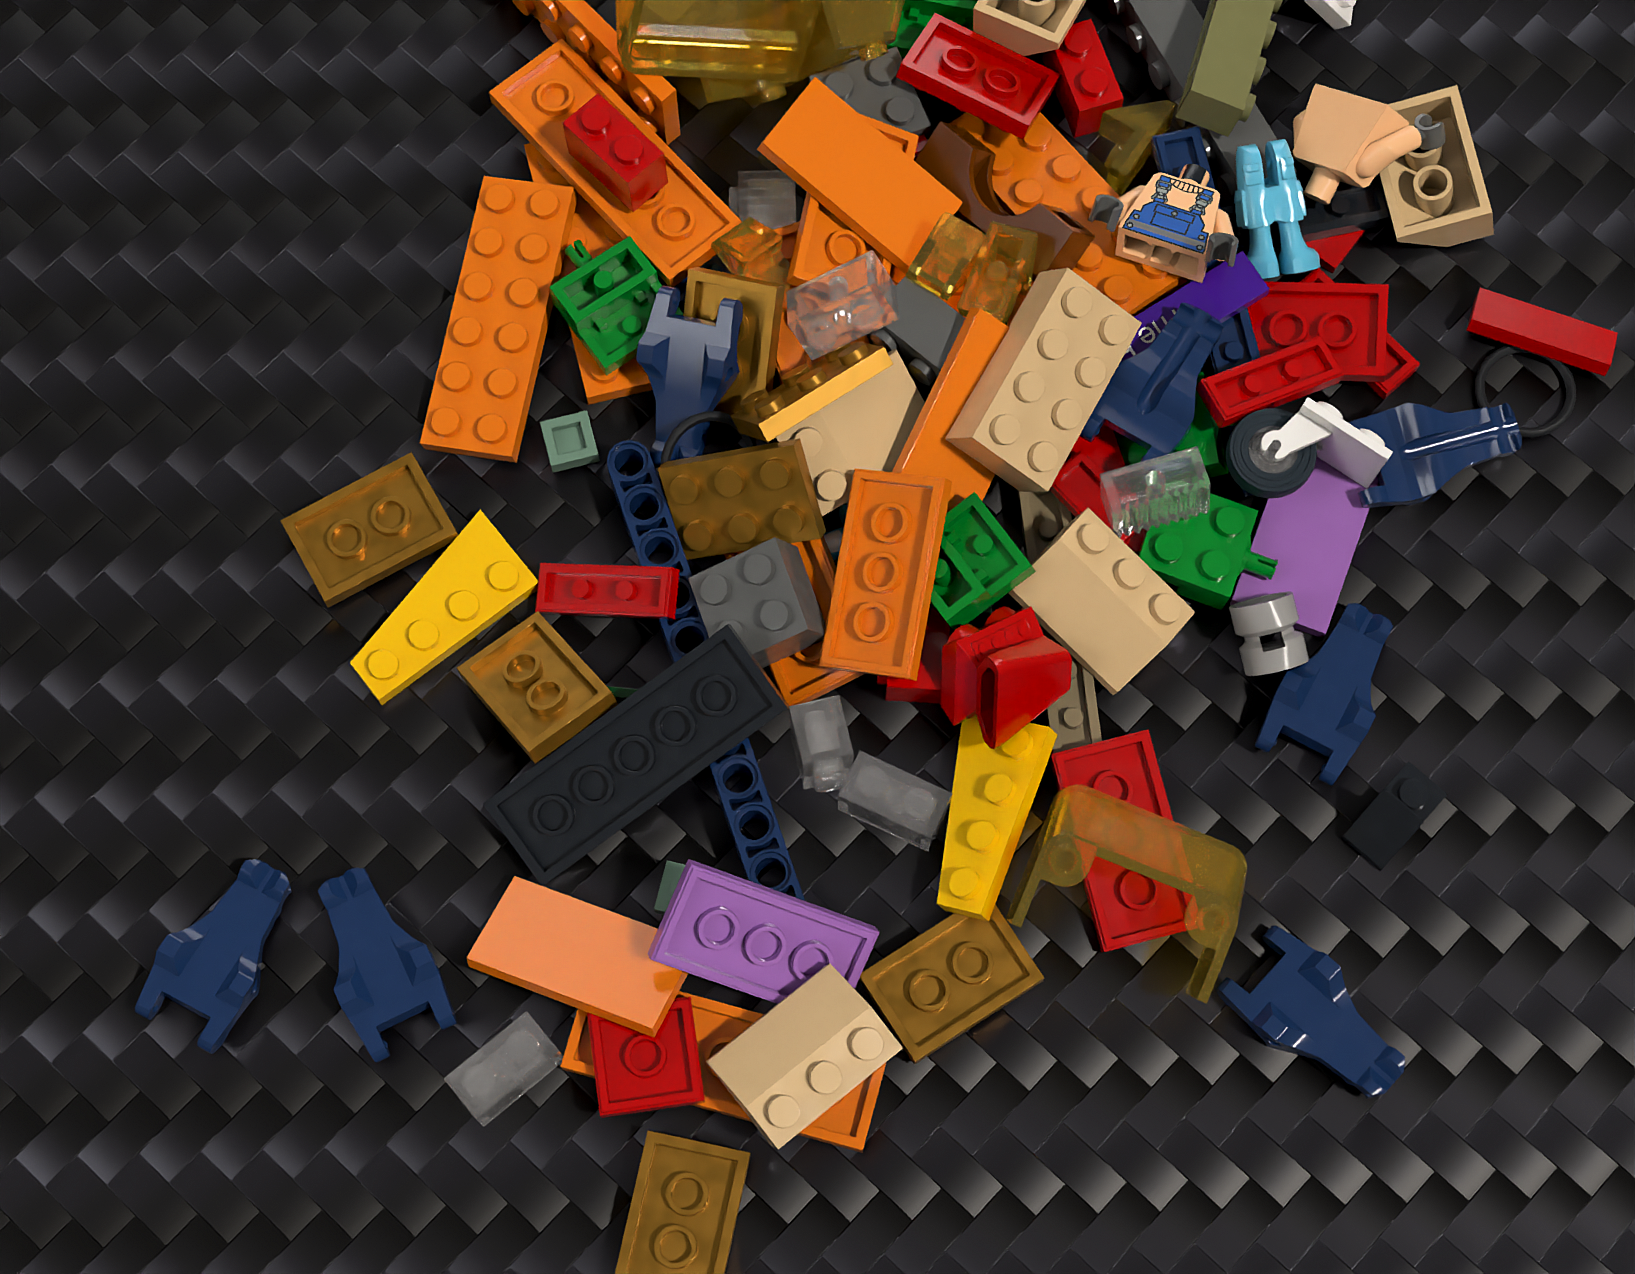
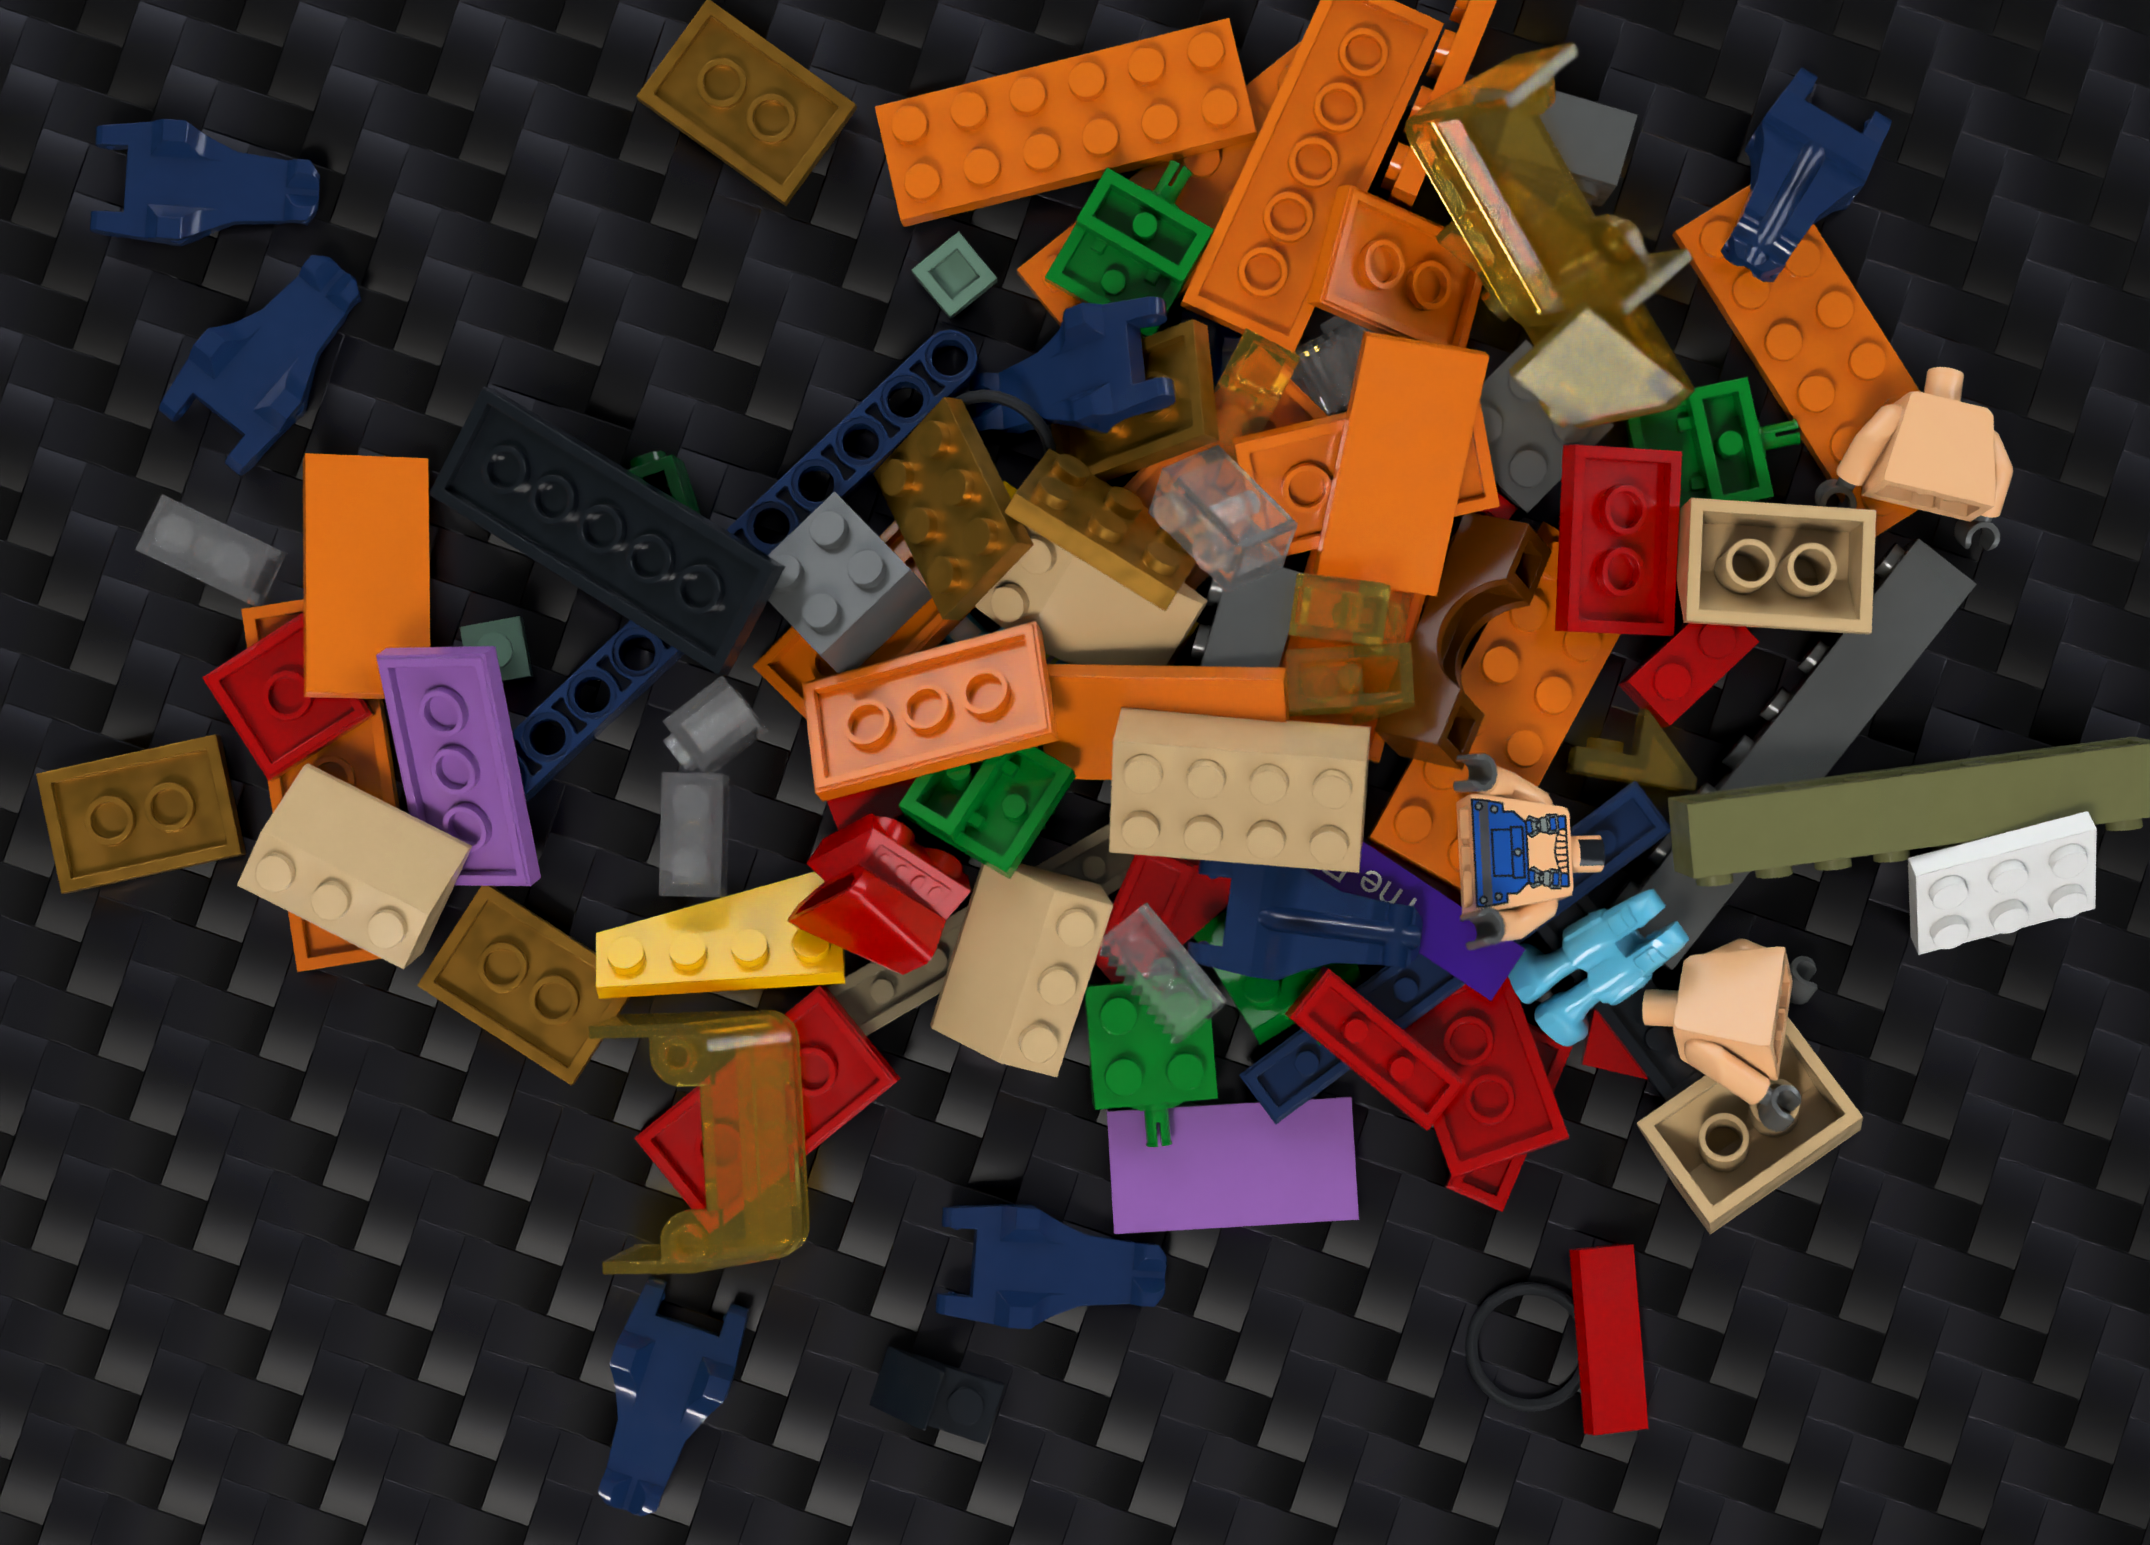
camera: 65 degrees right, 15 degrees up
yellow wing [350,509,538,705] -> none
pearl gold plate [457,611,618,764] -> none
red tile [535,563,680,619] -> none
red brick [562,93,668,212] -> none
plate [1226,397,1393,499] -> none
light grey wheel [1229,591,1309,676] -> none
dark blue animal [1348,403,1522,508] -> none
none -> orange tile [1307,184,1492,348]

